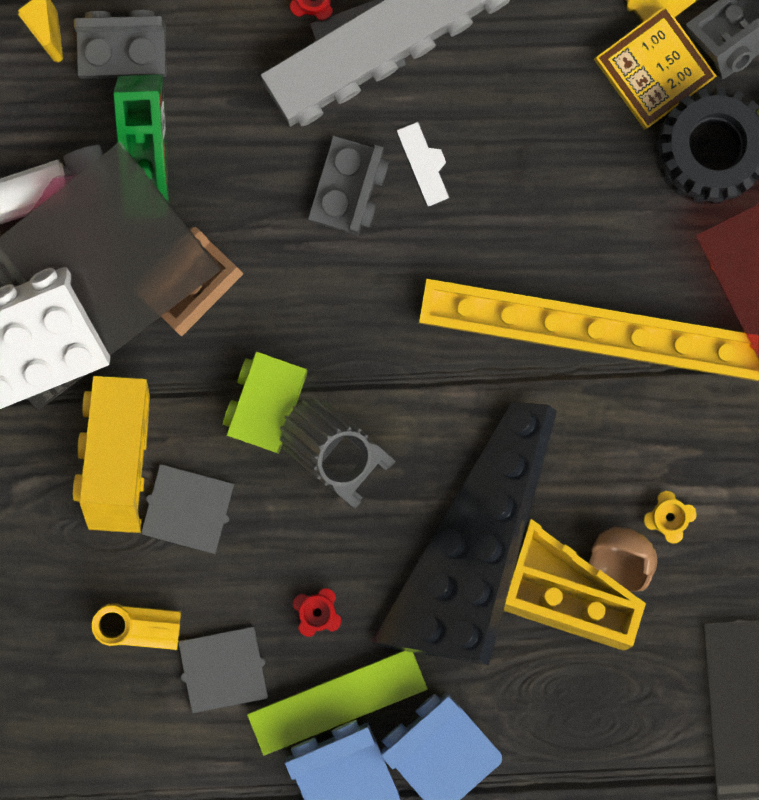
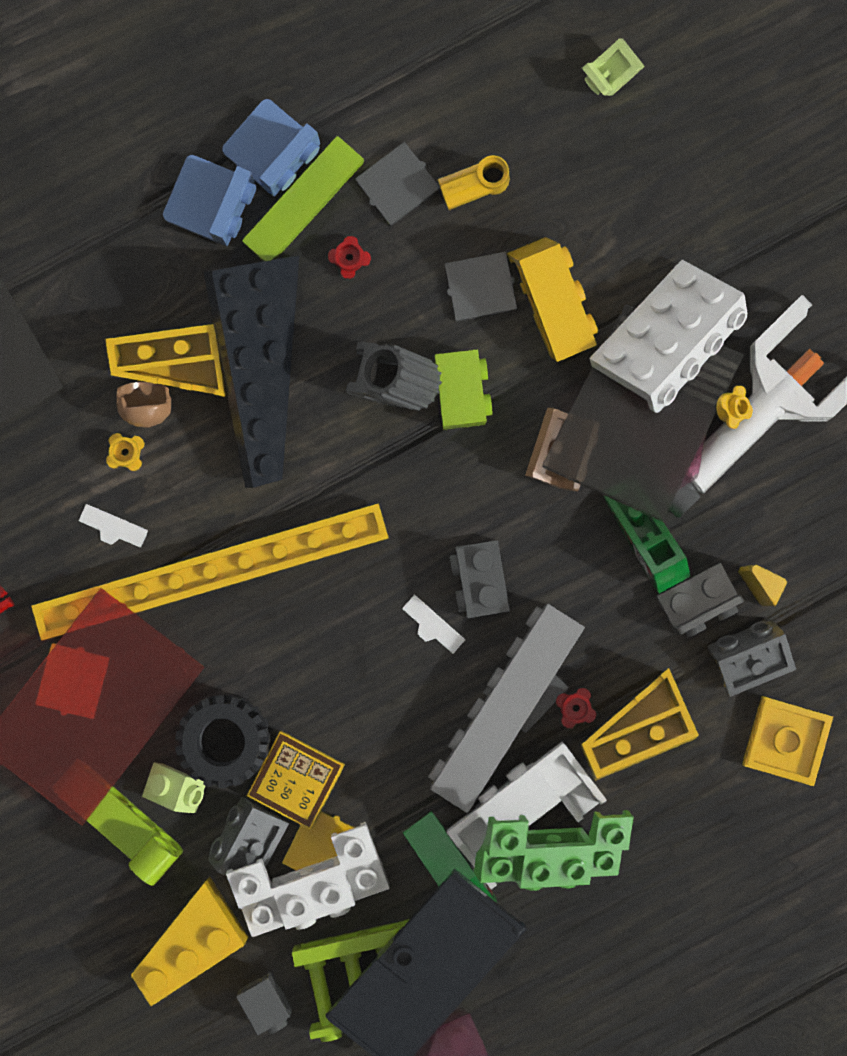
camera: 155 degrees right, 0 degrees up
none -> white sticker [79,504,148,548]

